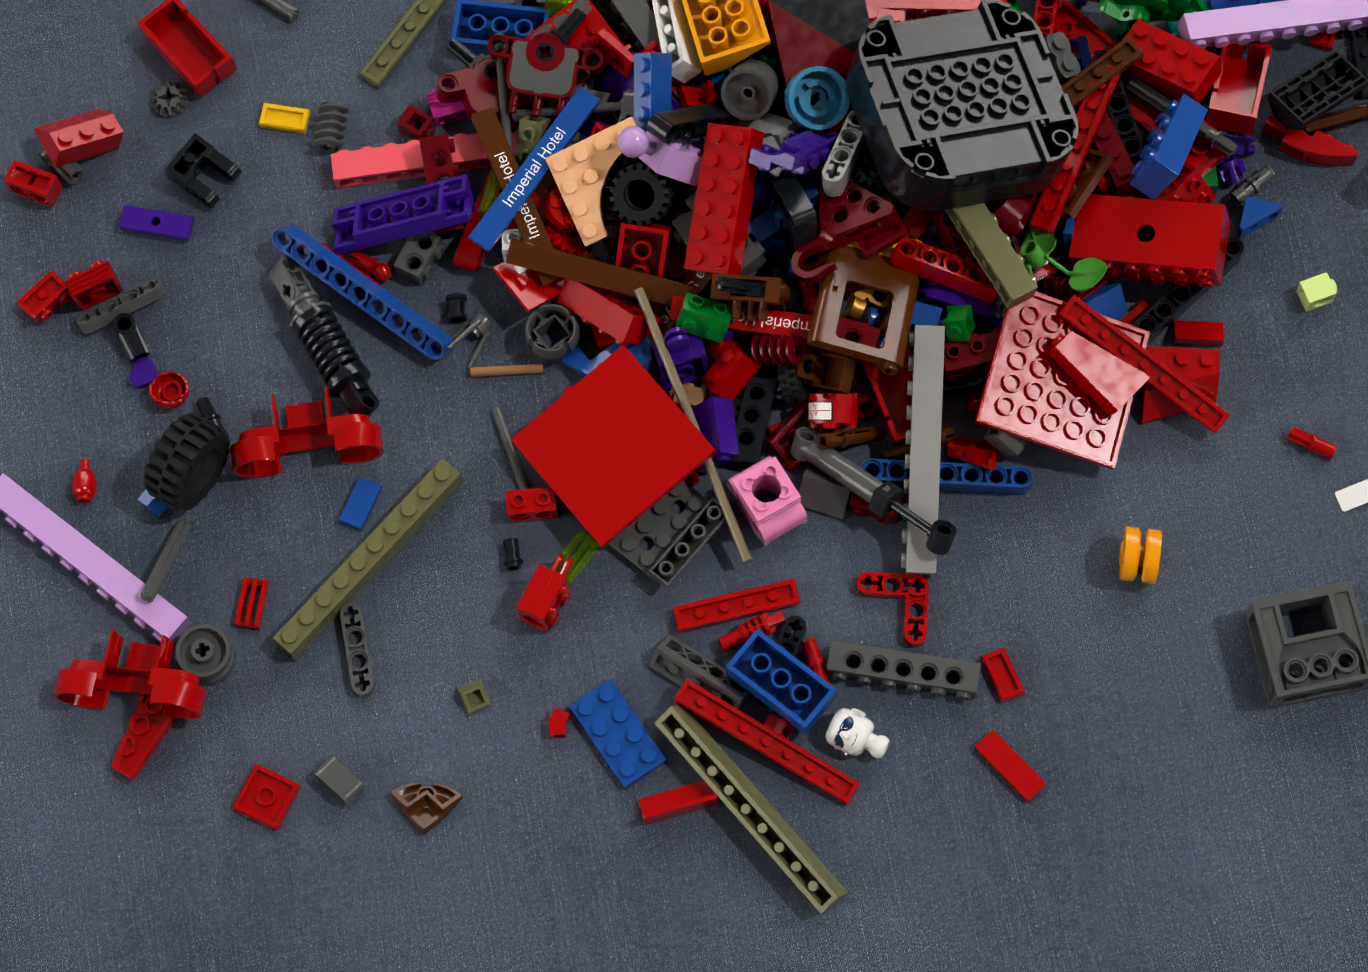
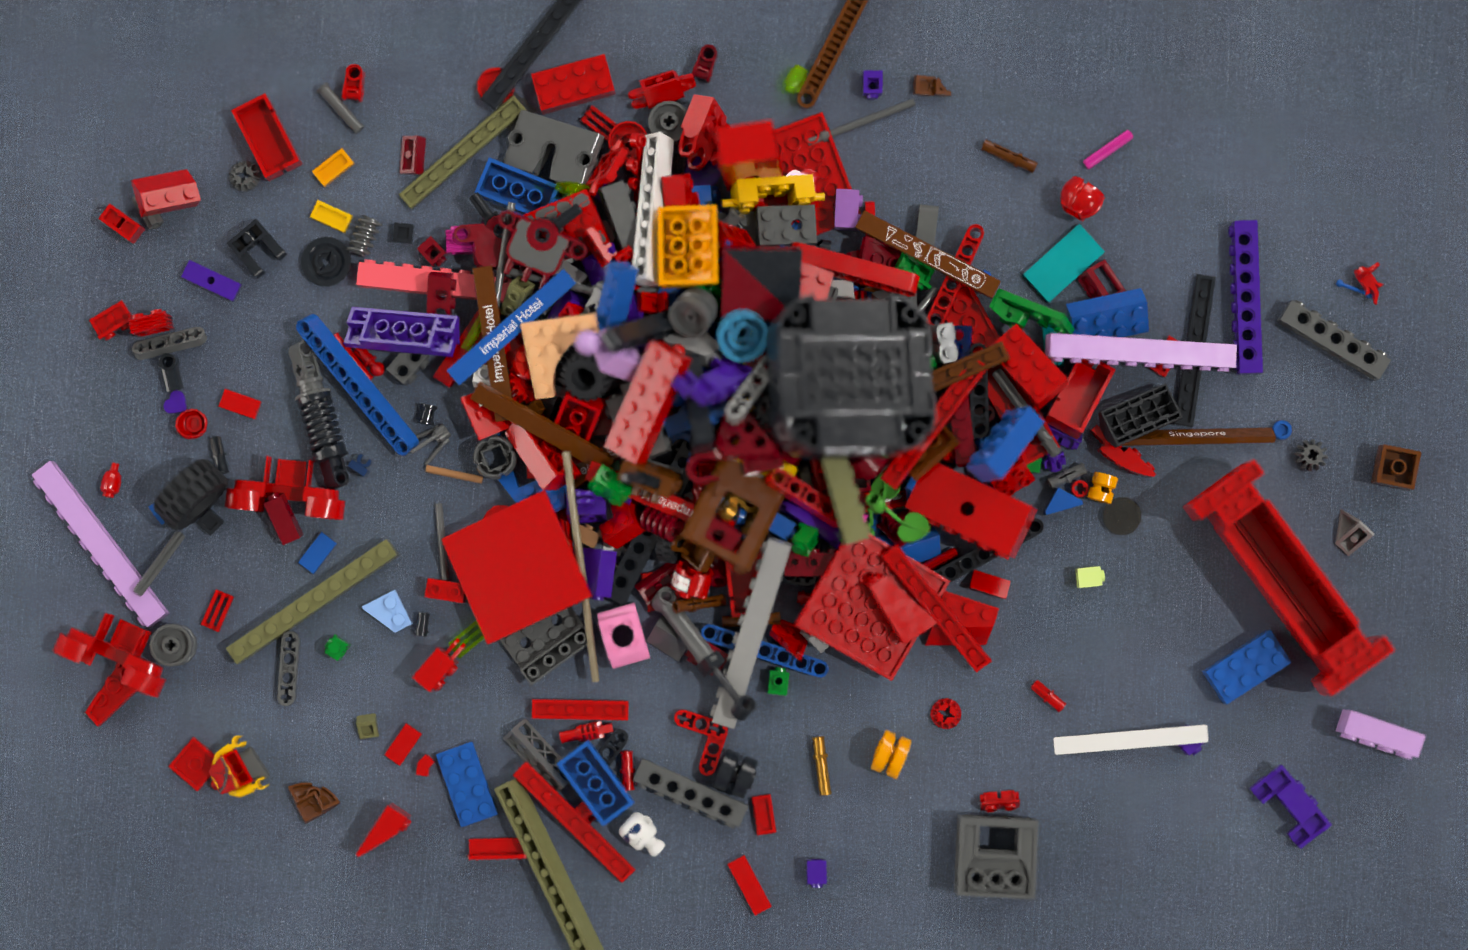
camera: 10 degrees right, 15 degrees up
none -> black plate [196,508,224,536]
none -> torso [209,736,269,797]
none -> red tile [218,389,262,420]
none -> dark red brick [263,492,303,545]
none -> black gear [301,237,351,286]
none -> light orange tile [312,148,354,187]
none -> green brick [324,634,351,661]
none -> dark blue tile [348,454,372,477]
none -> red slope [356,803,412,857]
none -> light blue wing [362,590,413,633]
none -> red tile [384,723,422,766]
none -> black plate [393,222,415,244]
none -> dark red slope [400,135,426,175]
none -> black wheel [713,749,758,799]
none -> green brick [768,667,789,696]
none -> dark purple brick [807,859,827,888]
none -> pearl gold pin [812,736,832,795]
none -> red gear [931,698,962,729]
none -> red hinge [980,790,1020,813]
none -> red bush [1071,480,1089,498]
none -> light orange wheel [1087,472,1118,504]
none -> clear smoke tile [1103,497,1141,535]

